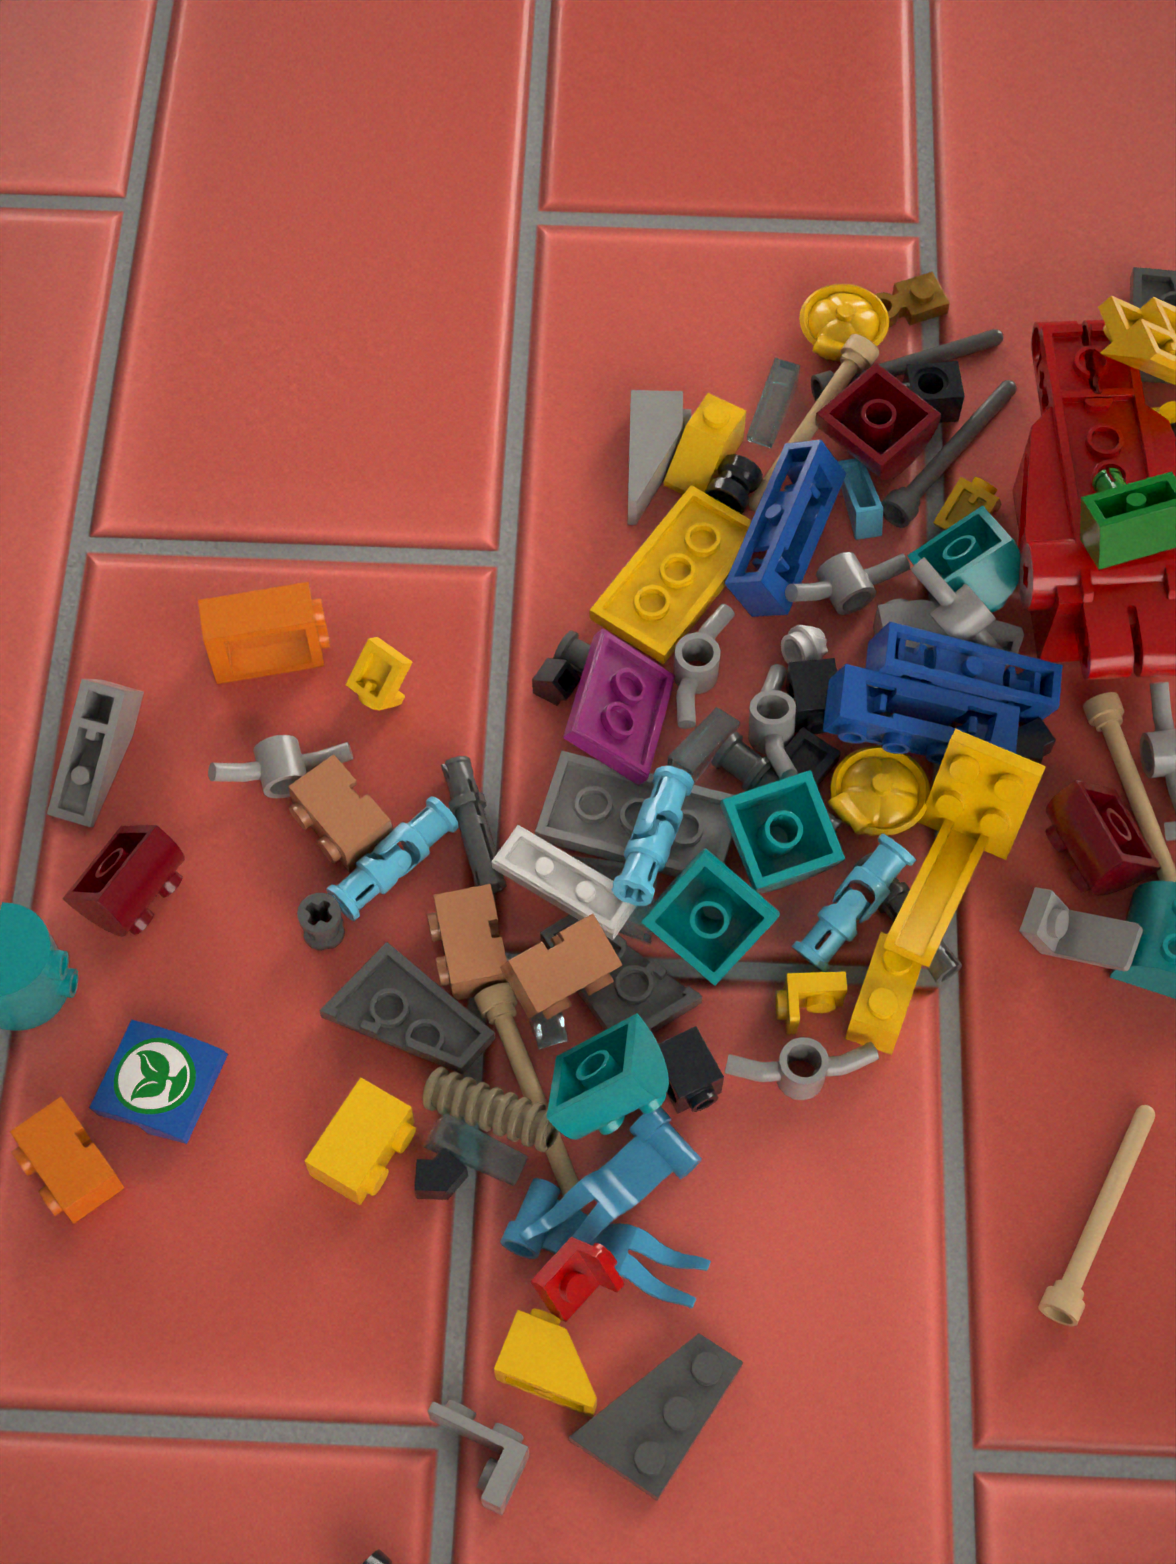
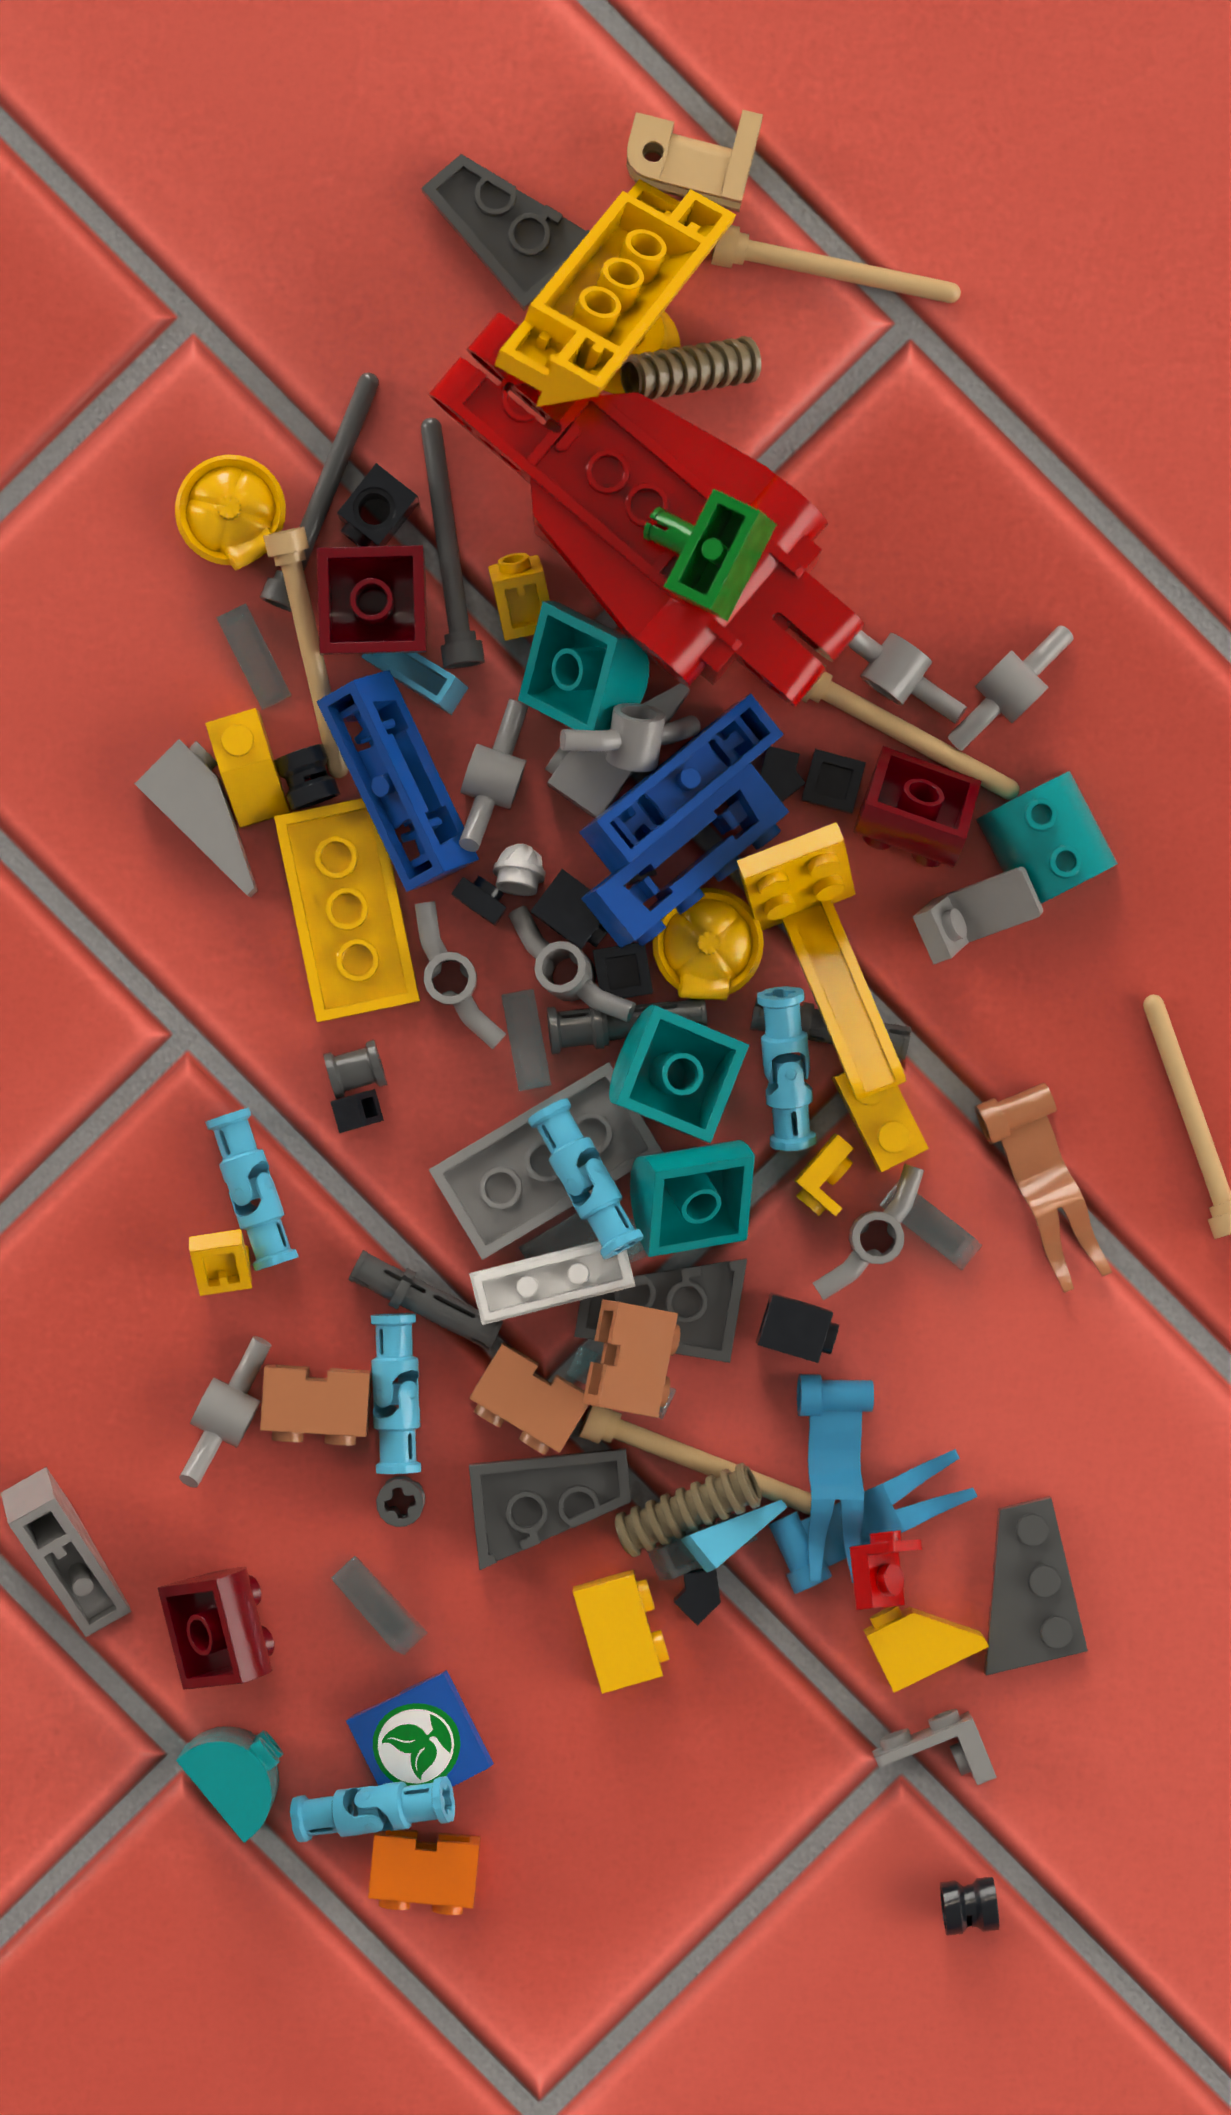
camera: 50 degrees left, 25 degrees up
orange window [198,582,331,684] -> none
teal brick [546,1013,669,1140] -> none
magenta tile [563,628,675,786] -> none
pearl gold plate [875,272,950,328] -> none
none -> medium azure piece [205,1107,299,1271]
none -> medium azure piece [290,1776,455,1842]
none -> clear light blue piece [331,1556,428,1655]
none -> black plate [451,875,507,926]
none -> medium azure piece [680,1499,787,1573]
none -> black plate [801,749,866,814]
none -> clear light blue piece [880,1181,982,1271]
none -> nougat flag [974,1083,1112,1293]

